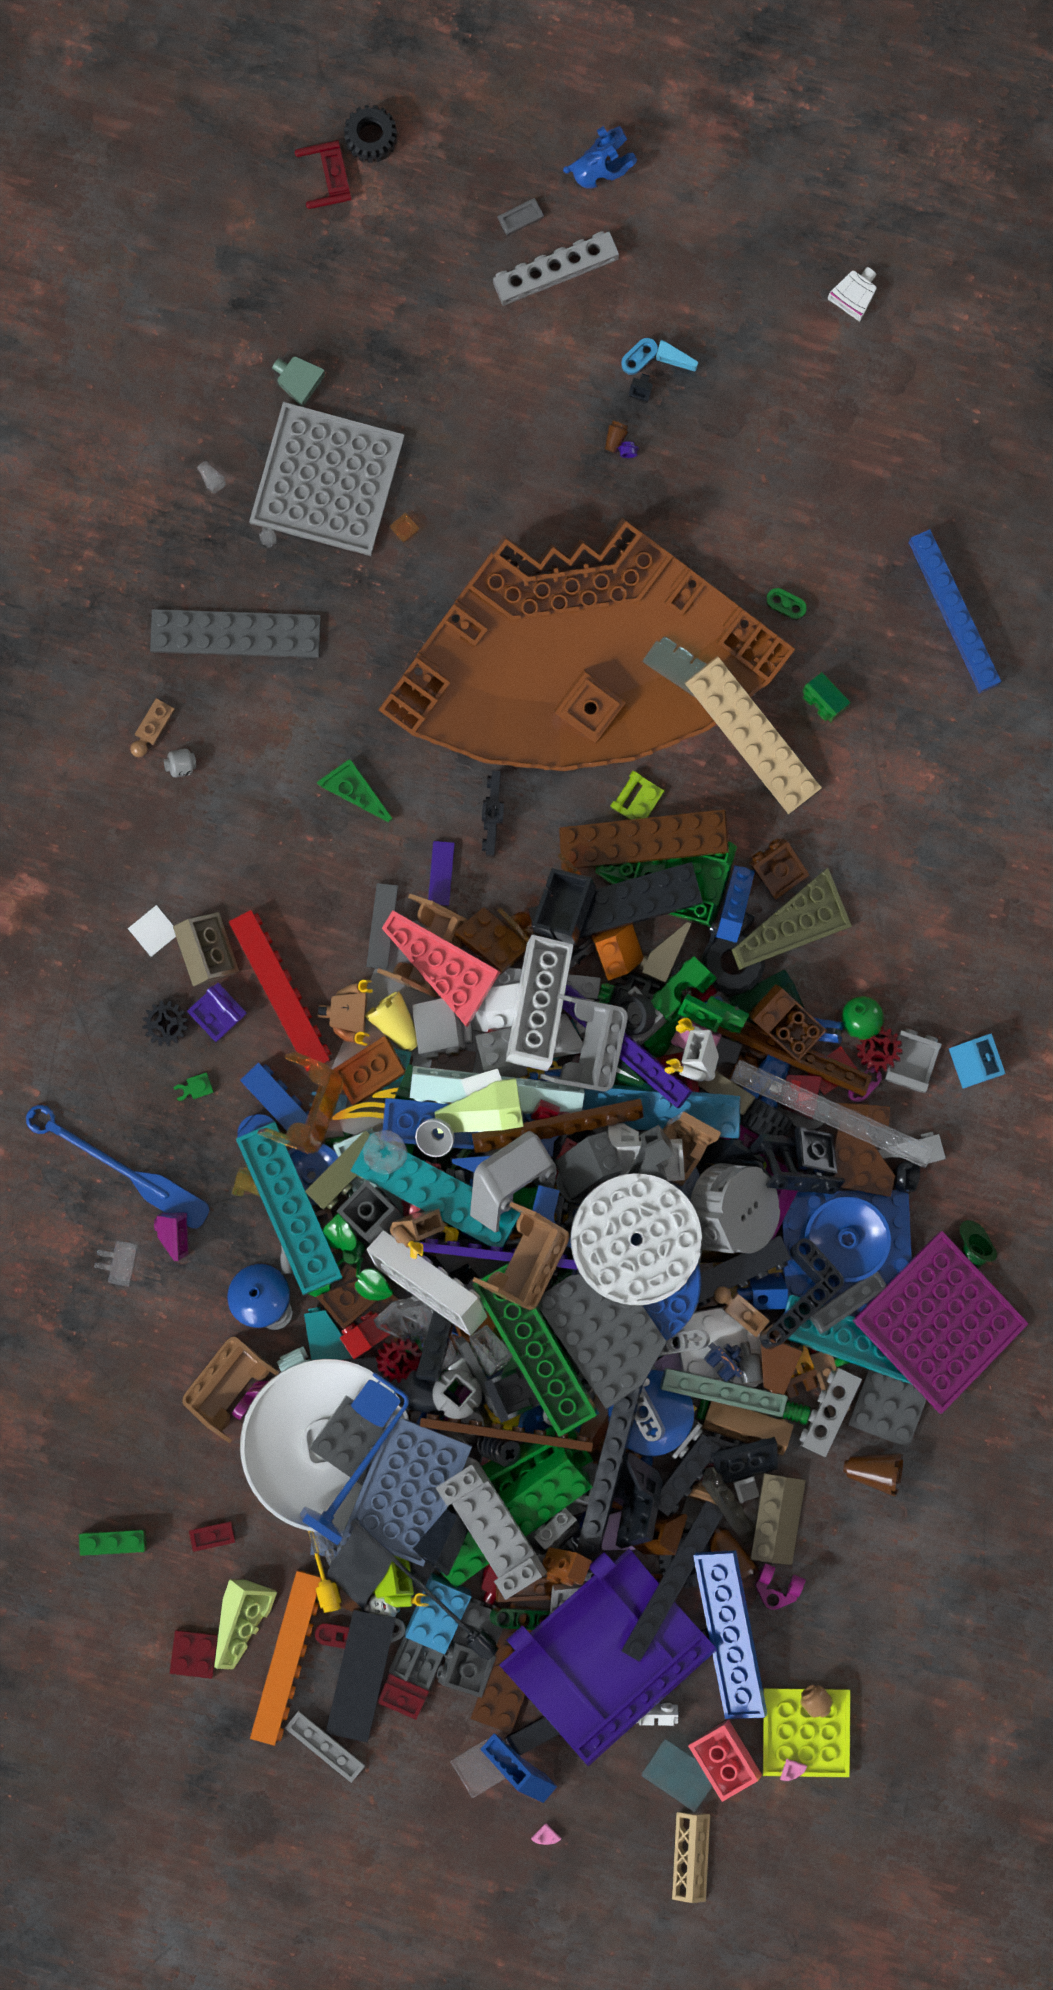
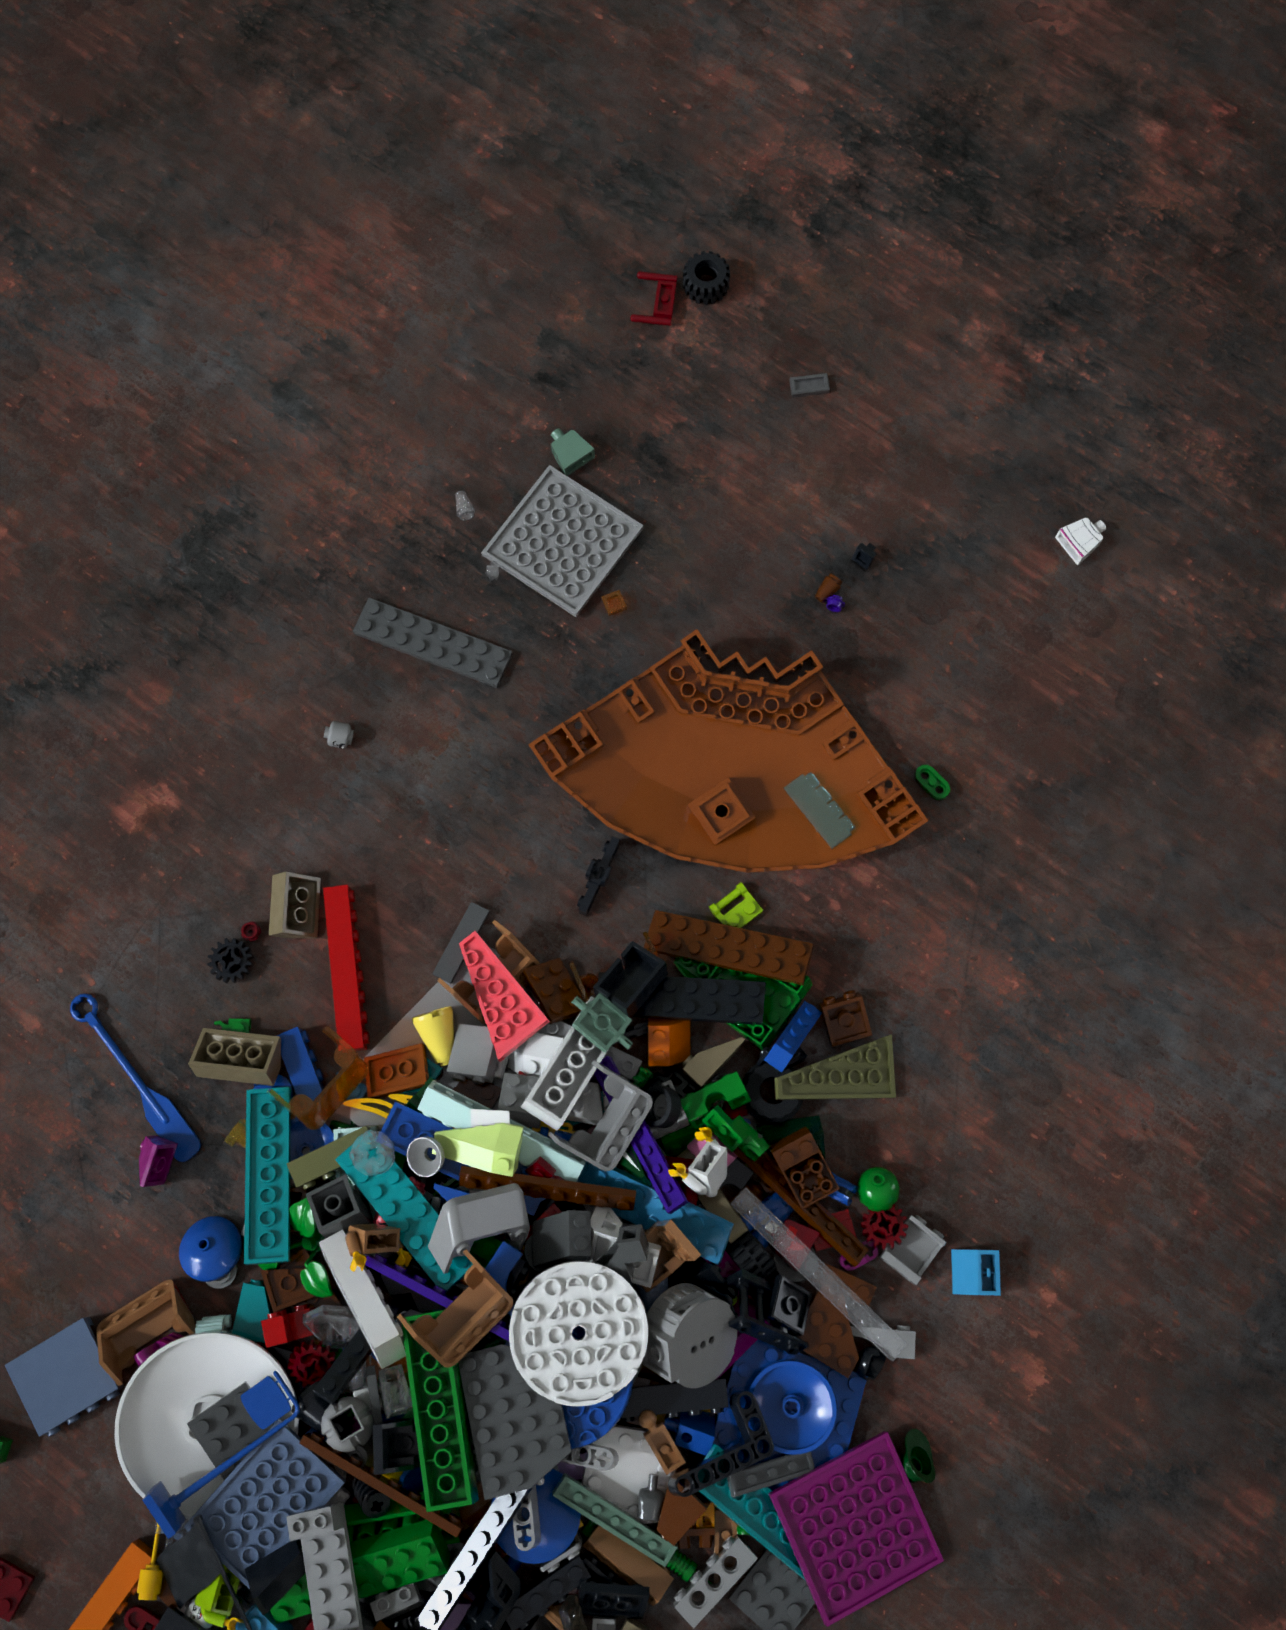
camera: 20 degrees right, 10 degrees down
clear hinge [94,1241,138,1287] -> none
white sticker [128,905,176,957] -> none
medium nougat plate [130,698,175,757] -> none
dark purple plate [187,983,247,1042] -> none
dark red plate [189,1521,236,1552] -> none
yellowish green wedge [214,1579,277,1669] -> none
green wing [317,759,393,823] -> none
medium nougat torso [318,980,373,1046] -> none
dark purple tile [428,841,454,906] -> none
light grey brick [493,231,619,306] -> none
blue helmet [563,126,637,189] -> none
dark azure plate [621,338,657,375] -> none
medium azure slope [656,340,698,372] -> none
tan plate [684,656,821,814] -> none
dark blue hips [704,1342,743,1382] -> none
green slope [802,672,851,723] -> none
blue brick [909,529,1001,694] -> none
none -> sand blue panel [5,1317,125,1437]
none -> dark tan slope [188,1028,281,1086]
none -> dark red plate [241,921,261,942]
none -> sand green plate [571,993,633,1053]

